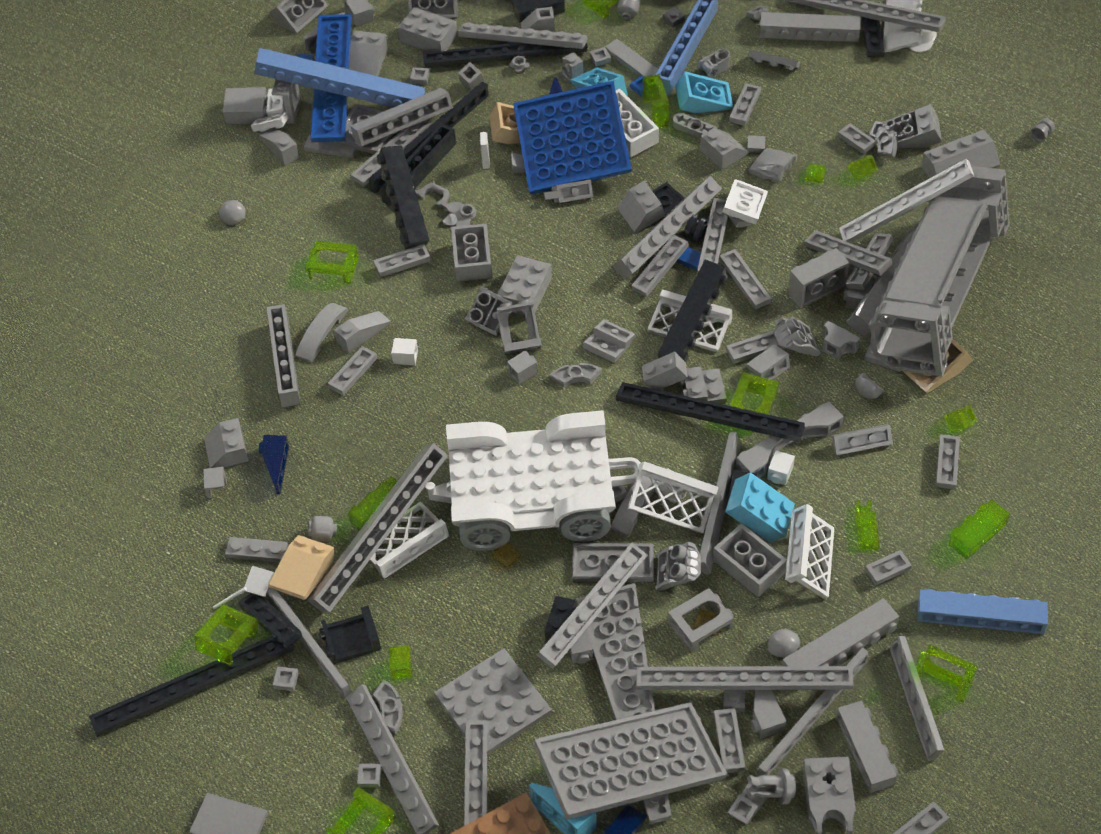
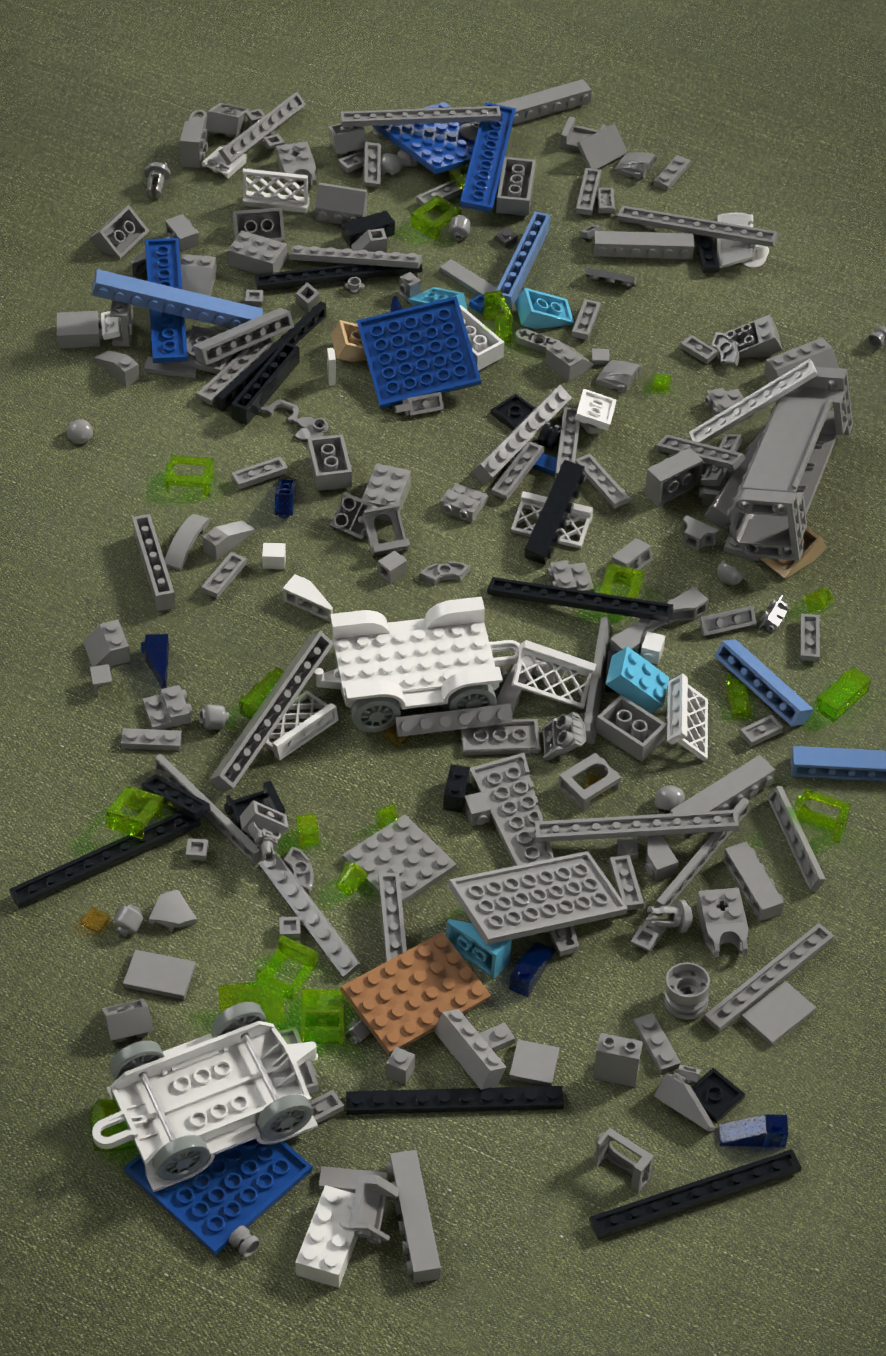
camera: 10 degrees left, 5 degrees down
white piece [212,566,274,610] -> none
white plate [251,112,288,132] -> none
tan slope [268,535,334,600] -> none
black brick [377,145,430,250] -> none
light grey slope [511,153,526,173] -> none
light grey plate [537,543,647,669] -> none
light grey slope [583,319,635,363] -> none
light grey plate [590,47,611,67] -> none
light grey slope [617,181,665,234] -> none
light grey brick [642,351,688,390] -> none
light grey piece [698,49,730,78] -> none
light grey plate [726,331,784,364] -> none
light grey slope [774,317,821,356] -> none
clear neon green panel [848,155,879,180] -> none
none -> clear yellow tile [81,907,110,934]
none -> light grey head [113,904,143,936]
none -> light grey plate [143,685,193,730]
none -> light grey slope [148,890,197,932]
none -> light grey brick [240,800,289,862]
none -> clear blue slope [275,478,297,518]
none -> white slope [283,574,333,622]
none -> clear neon green piece [336,862,368,896]
none -> clear neon green plate [376,804,398,829]
none -> light grey plate [395,703,513,737]
none -> light grey plate [440,483,488,523]
none -> light grey plate [705,387,752,417]
none -> medium blue brick [714,640,814,726]
none -> light grey hinge [759,595,788,632]

